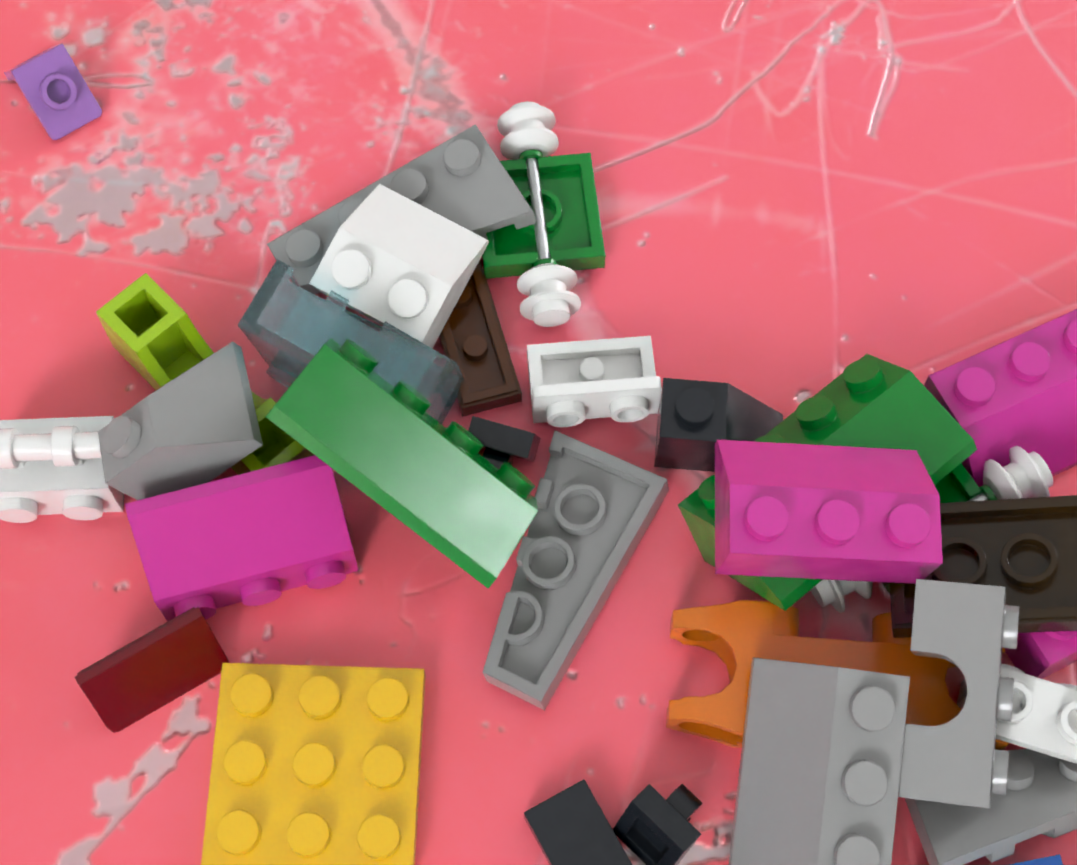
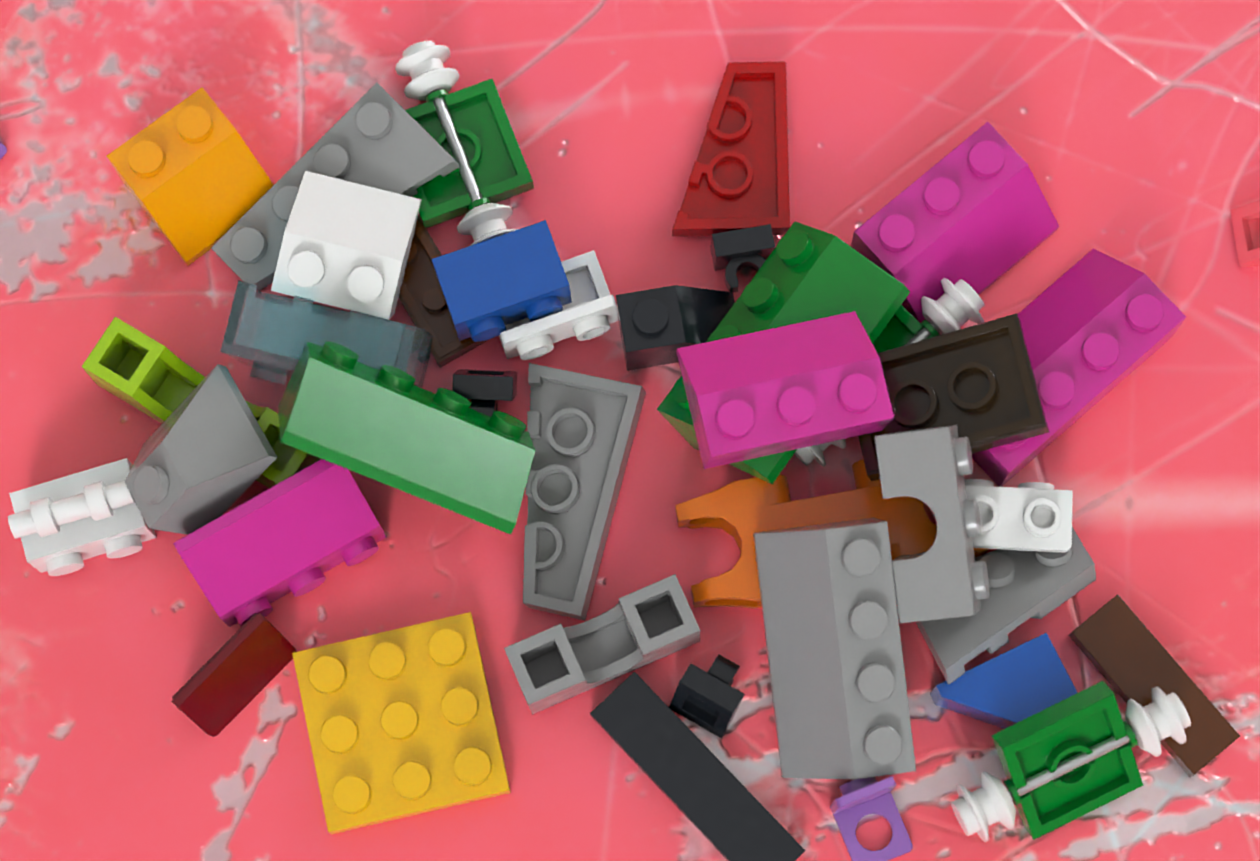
camera: 10 degrees left, 10 degrees up
none -> light orange slope [107,87,274,266]
none -> blue brick [432,220,572,342]
none -> light grey arch [504,574,700,715]
none -> red wing [672,62,790,237]
none -> black tile [710,224,775,293]

